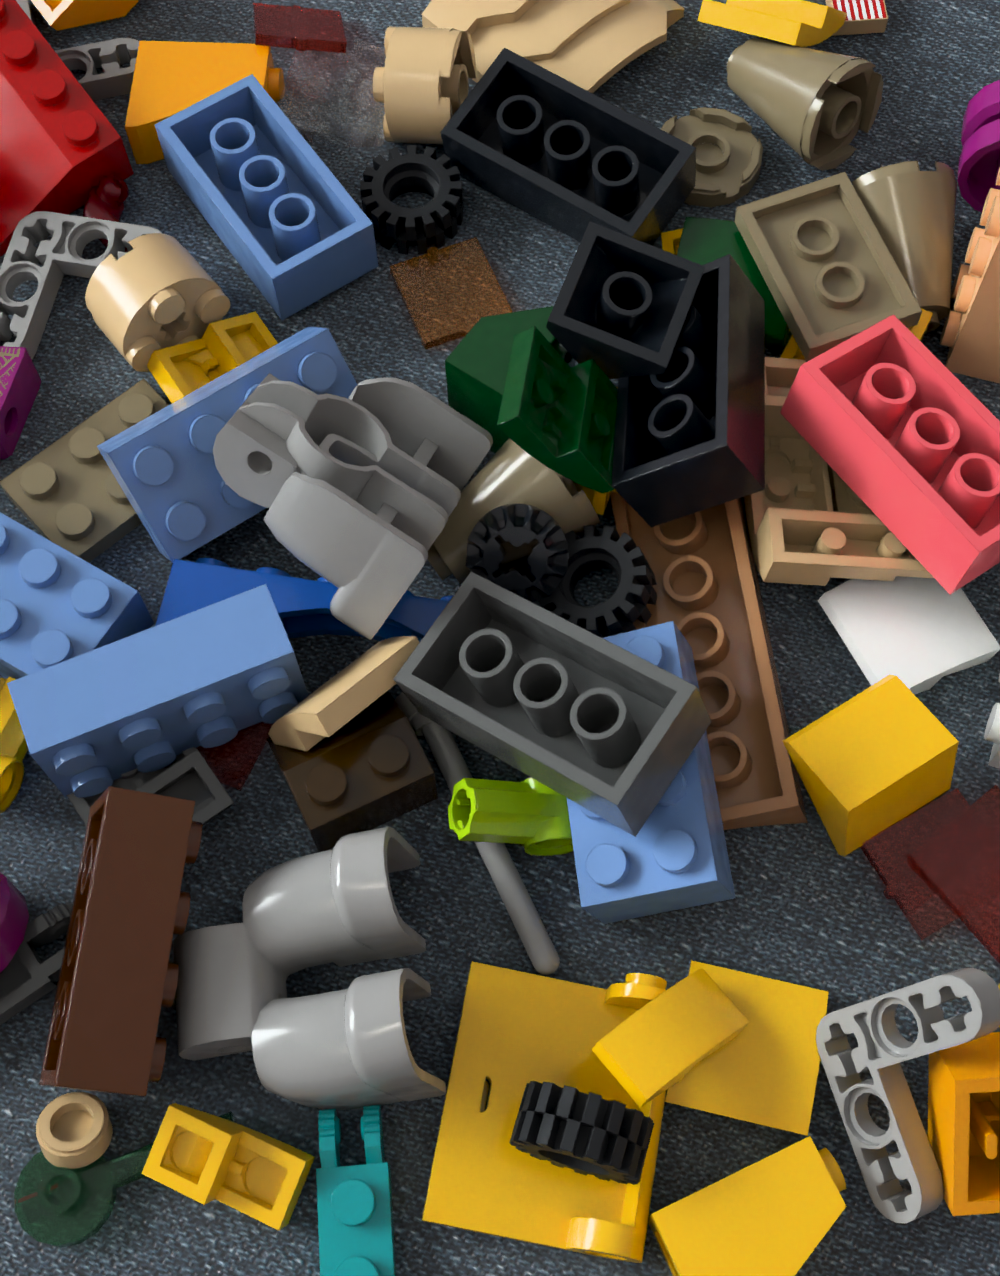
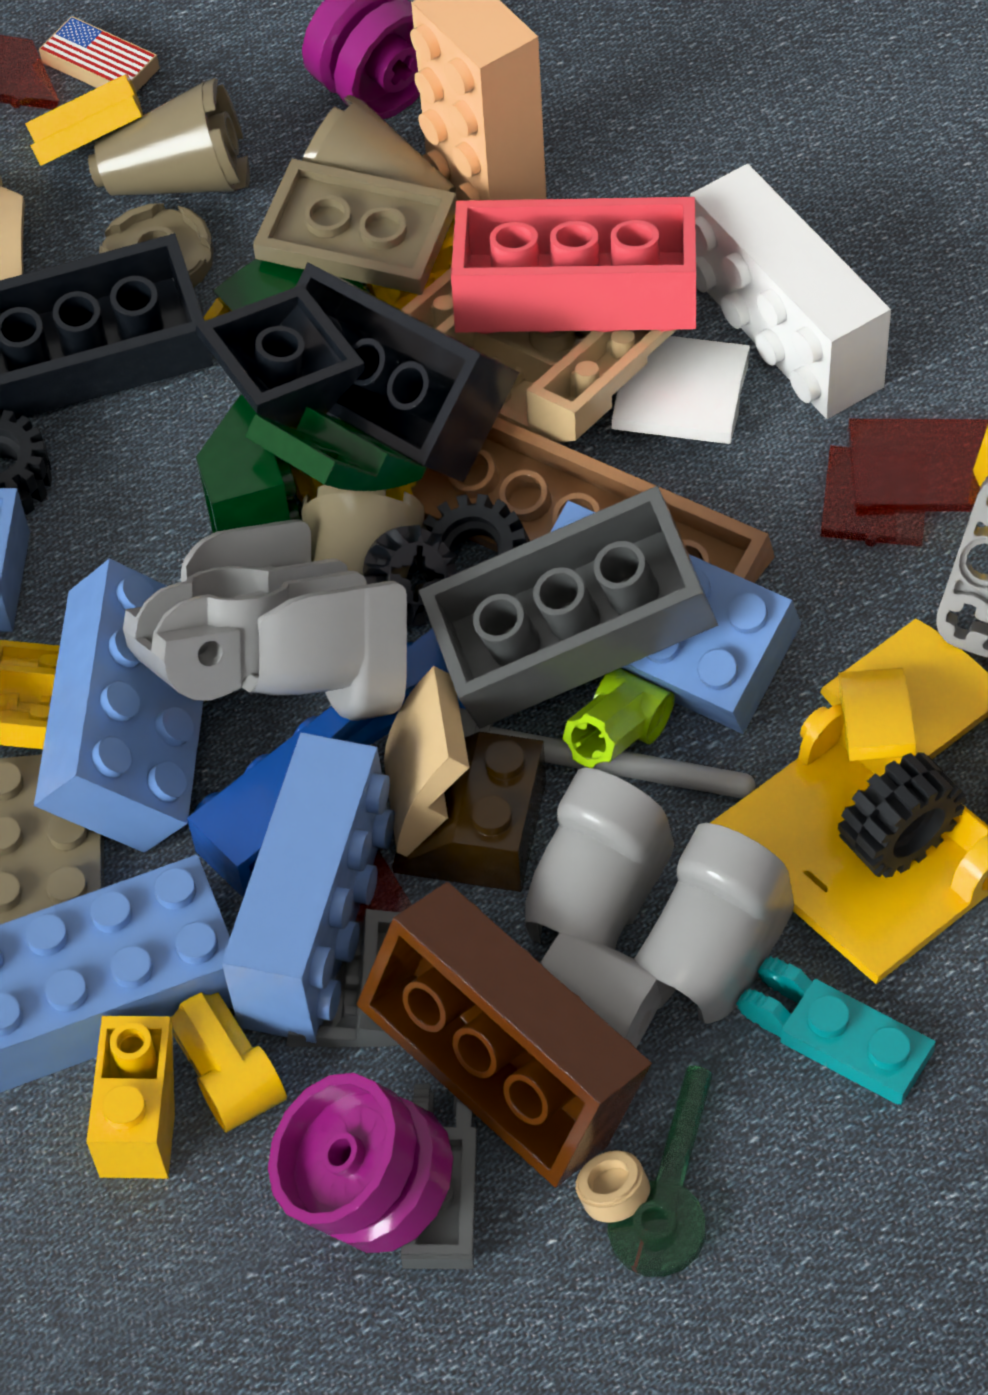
camera: 50 degrees left, 10 degrees down
yellow slope [141,1103,315,1231] -> none
clear orange piece [389,237,513,350] -> none
yellow slope [783,675,959,857] -> none

